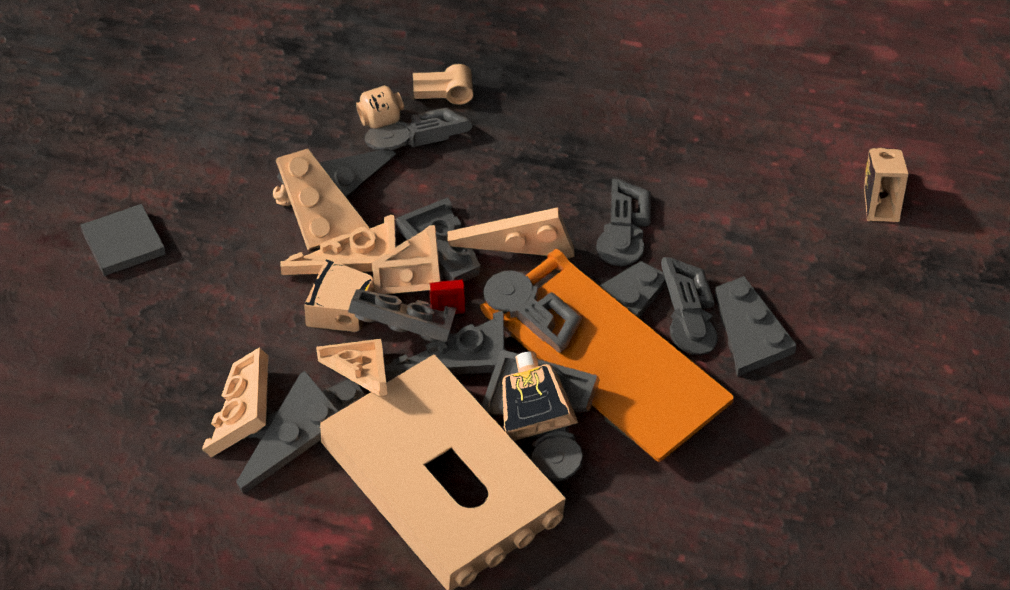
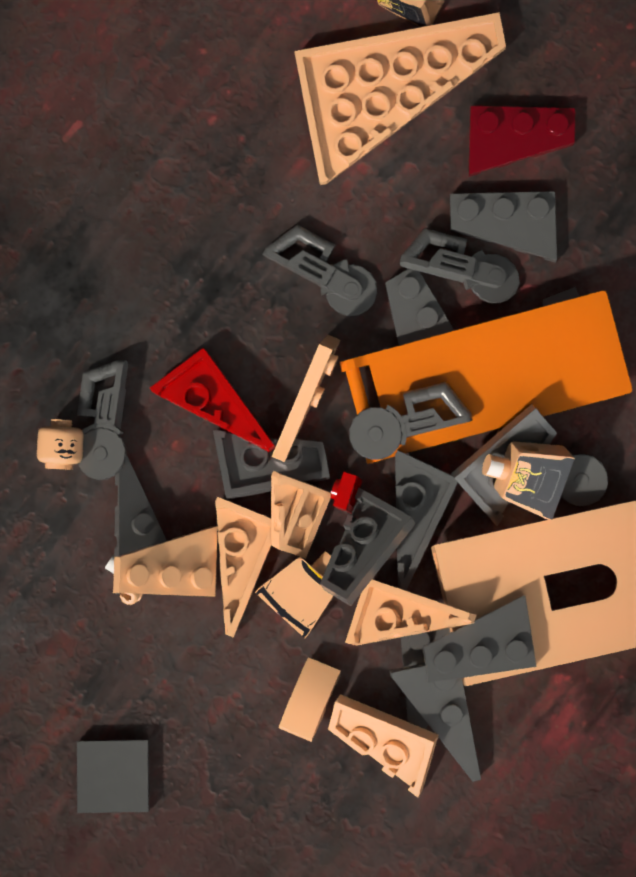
camera: 55 degrees left, 35 degrees up
light nougat piece [413,64,473,105] -> none
none -> red wing [150,348,276,452]
none -> light nougat slope [279,657,341,742]
none -> light nougat wing [295,13,506,185]
none -> dark grey wing [423,595,536,683]
none -> dark red wing [468,106,575,177]

